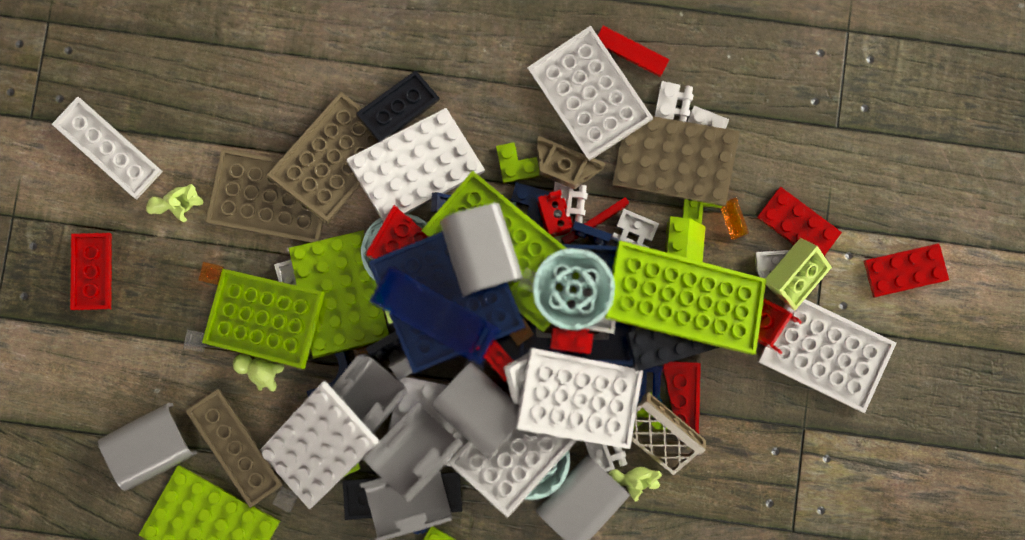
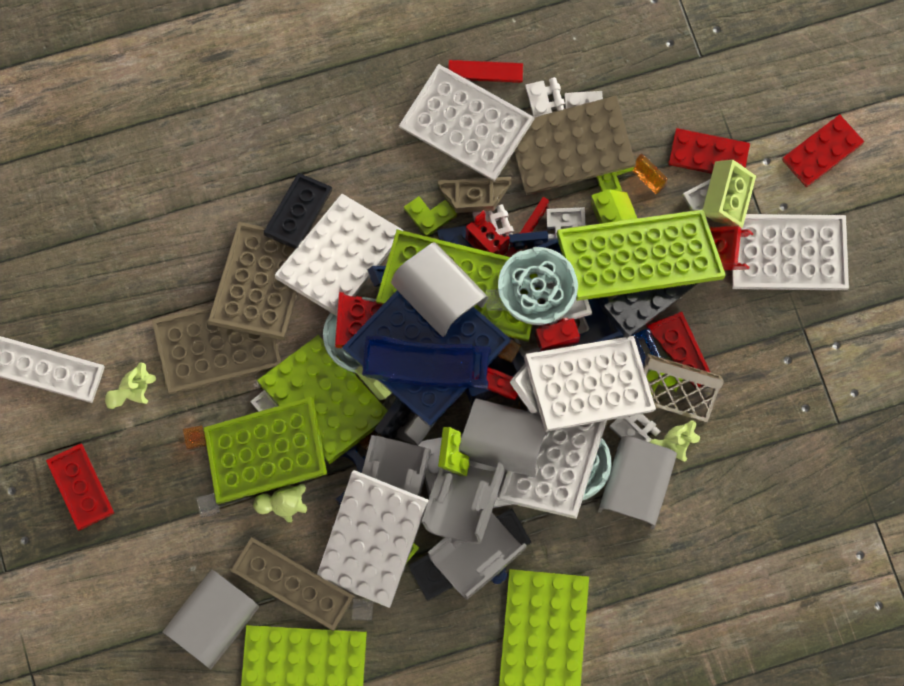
camera: 25 degrees left, 10 degrees down
none -> lime plate [438,427,470,476]

